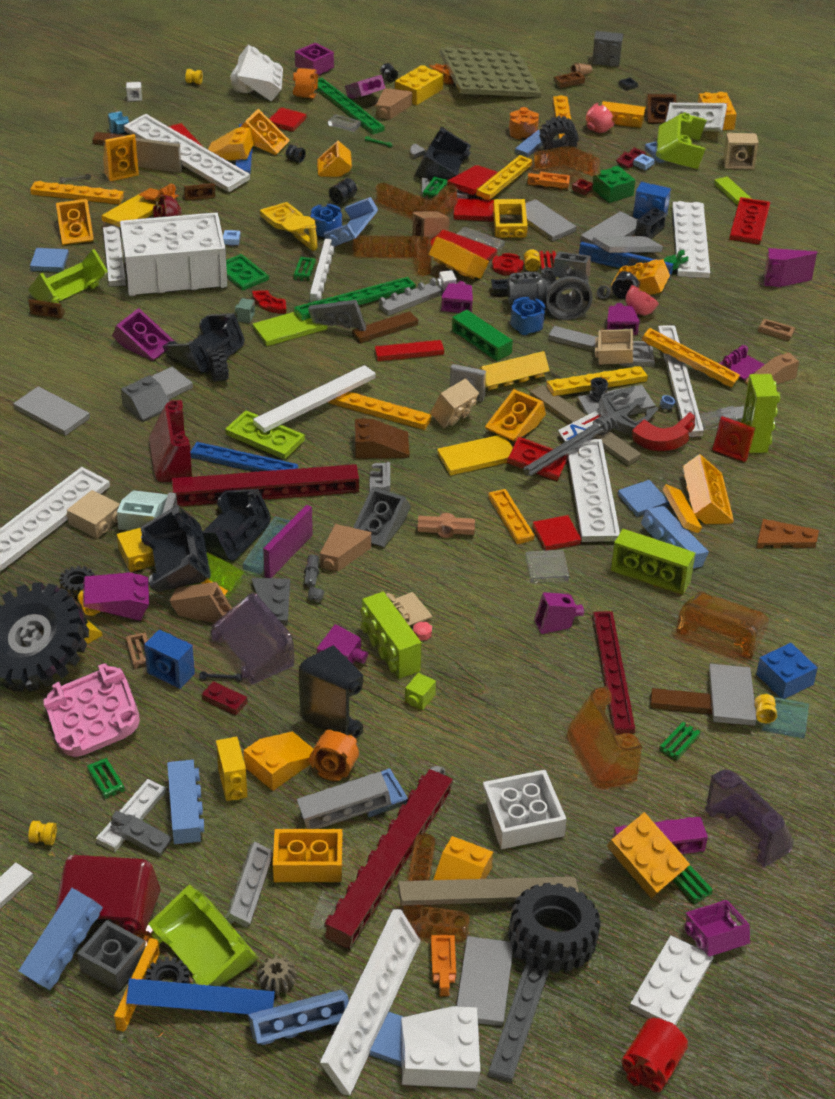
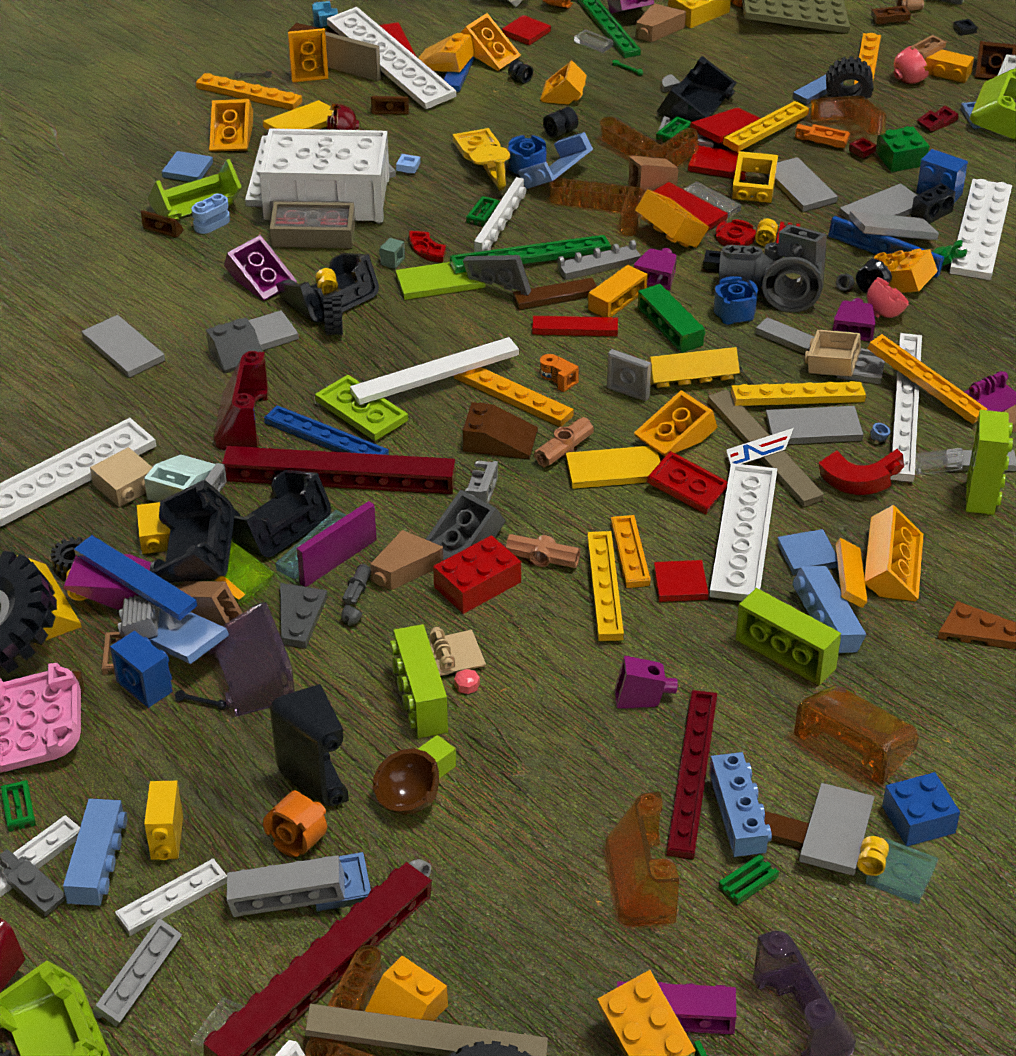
camera: 15 degrees right, 0 degrees up
orange hinge [139,184,179,200] -> none
dark red plate [201,681,248,715] -> none
green tile [226,254,269,291] -> none
light orange slope [243,731,314,791] -> none
light orange brick [273,829,342,882] -> none
magenta torso [317,624,368,664] -> none
tan brick [431,378,479,428] -> none
white plate [437,270,456,293] -> none
white slope [483,770,567,849] -> none
orange brick [509,107,539,140] -> none
dark grey piece [523,386,658,477] -> none
clear tile [525,550,569,583] -> none
black wheel [589,377,608,402] -> none
light blue plate [633,154,654,170] -> none
red tile [712,416,756,462] -> none
none -> blue tile [74,535,197,621]
none -> white tile [115,859,227,936]
none -> light grey brick [118,595,160,639]
none -> medium blue tile [149,609,229,664]
none -> light blue brick [191,194,230,234]
none -> dark tan brick [270,201,356,248]
none -> yellow wheel [315,268,338,296]
none -> reddish brown cylinder [373,748,439,815]
none -> red brick [433,535,521,614]
none -> nougat piece [534,417,594,468]
none -> orange leg [540,354,579,392]
none -> yellow plate [587,531,624,641]
none -> light orange brick [588,265,647,317]
none -> medium blue brick [709,752,772,857]
none -> medium nougat tile [910,35,946,59]

